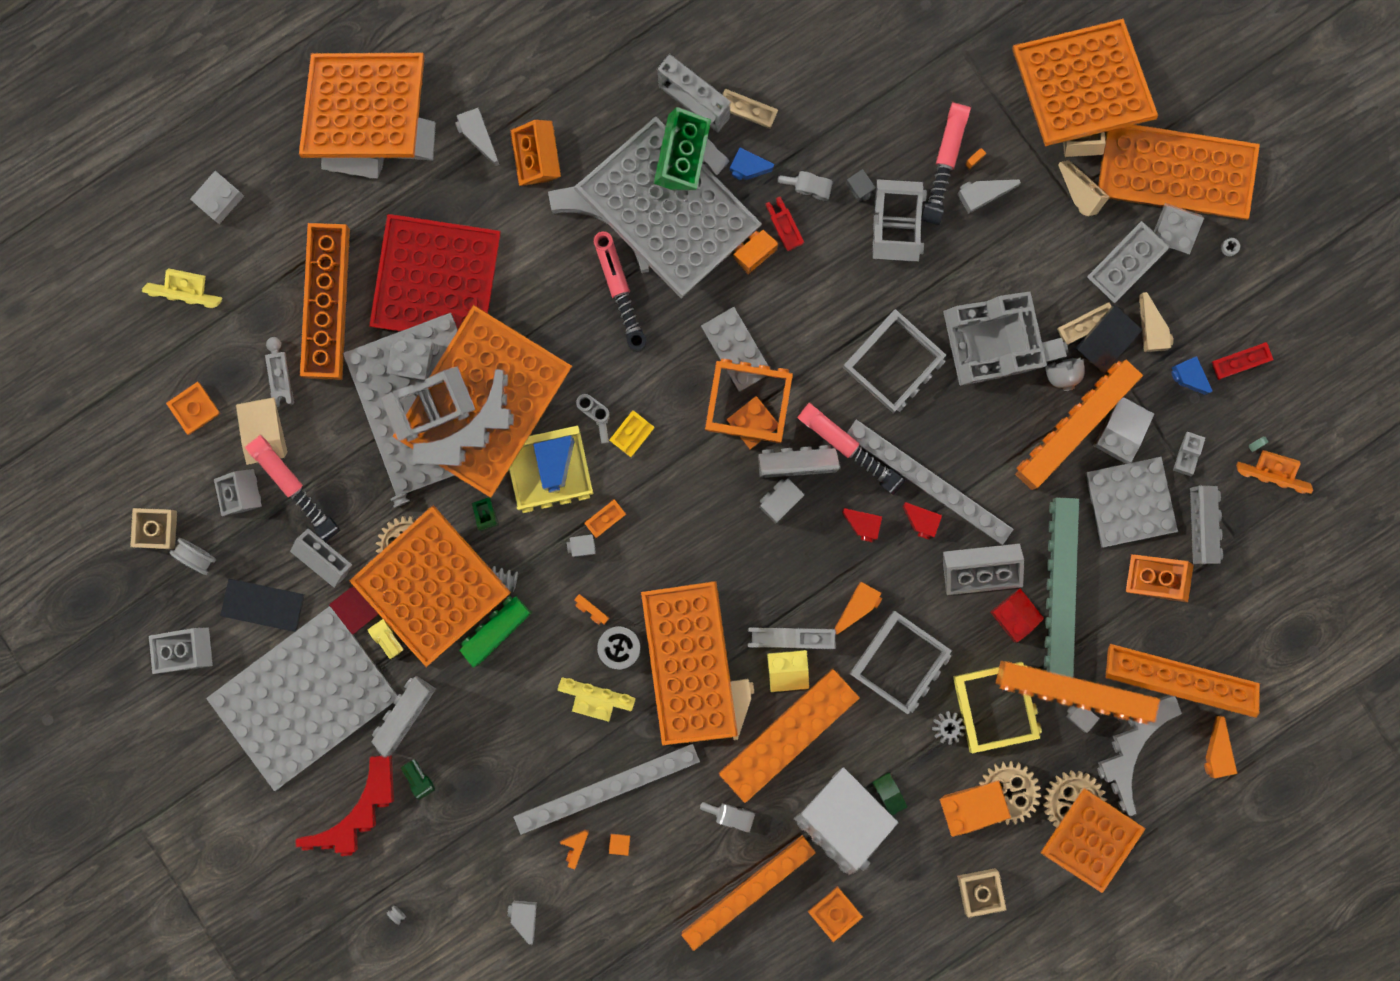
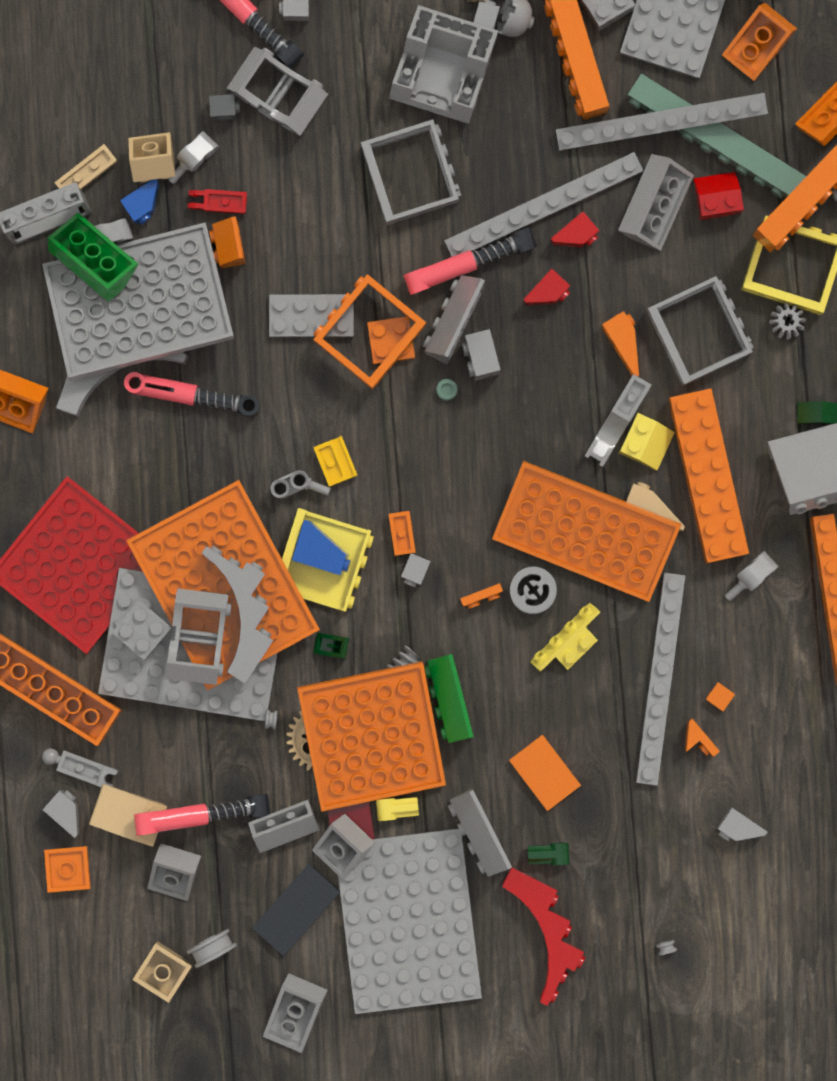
camera: 60 degrees left, 0 degrees up
none -> light grey slope [43,790,80,838]
none -> tan brick [128,132,175,182]
none -> light grey slope [312,814,375,879]
none -> sand green tile [436,379,457,401]
none -> orange tile [509,735,581,811]
none -> light grey plate [556,93,768,150]

